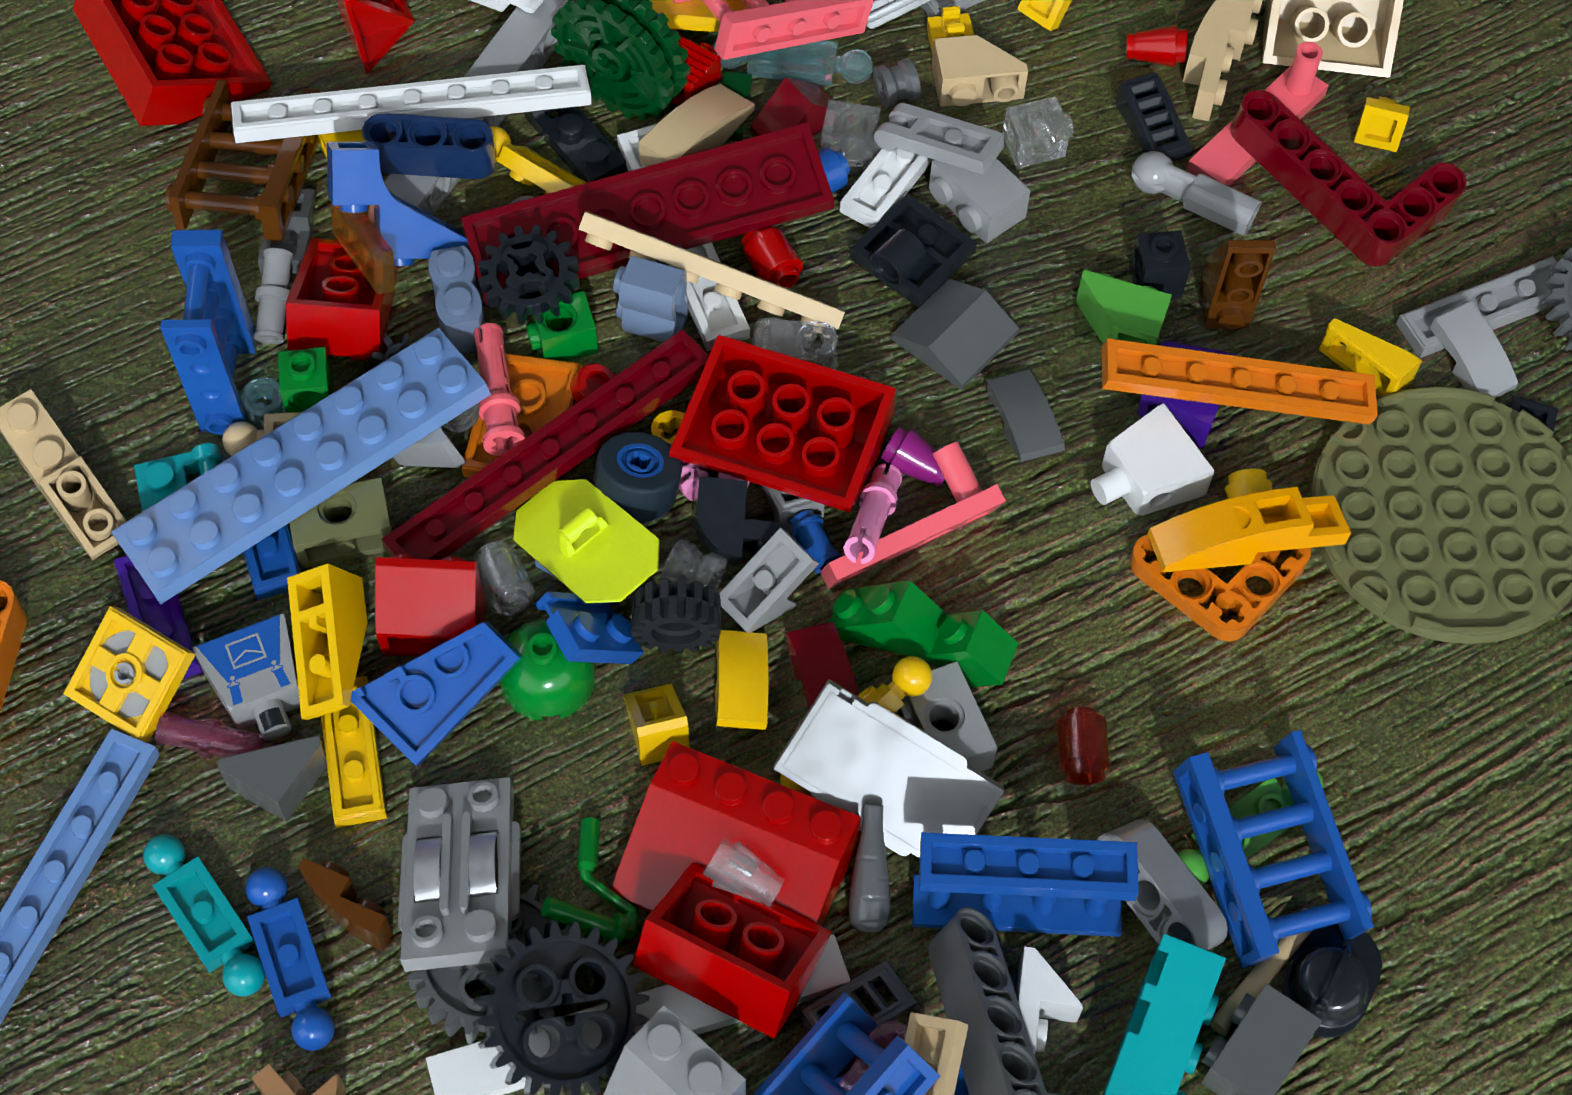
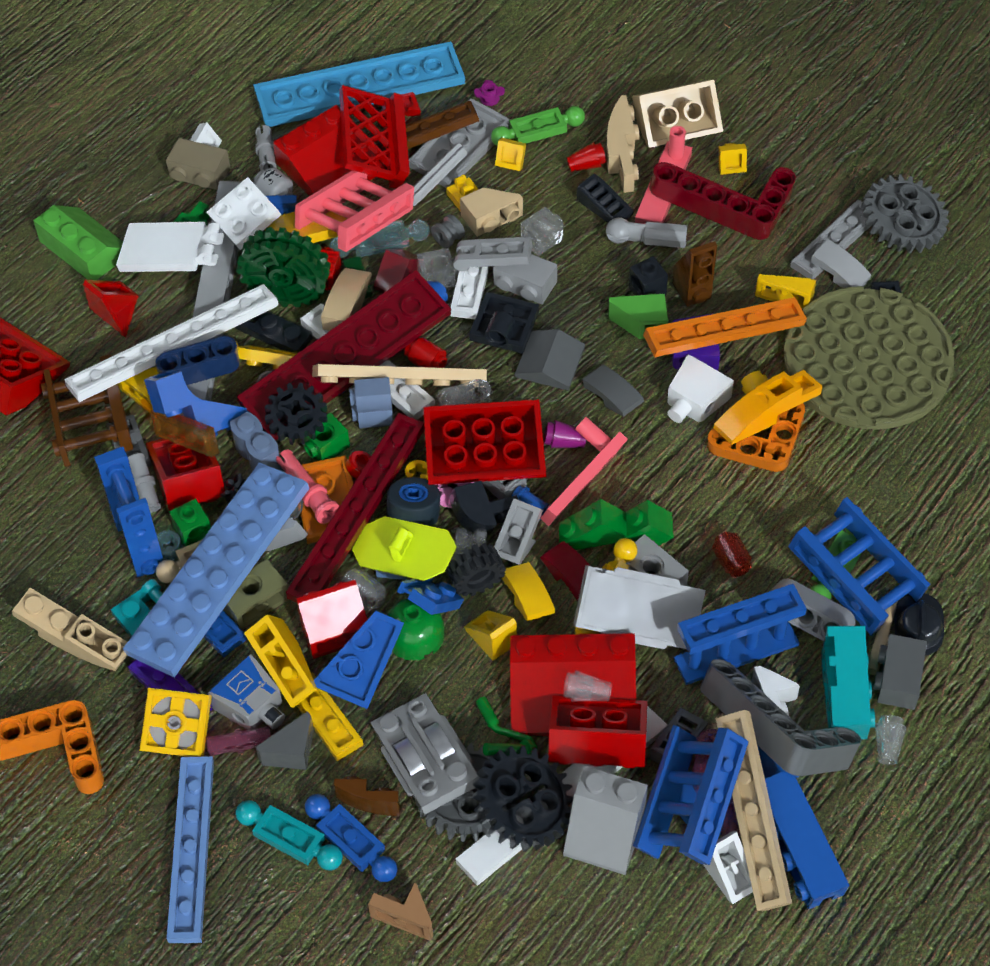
camera: 20 degrees left, 5 degrees down
bright pink pin [844,463,902,564] -> none
dark grey piece [849,804,890,932] -> none

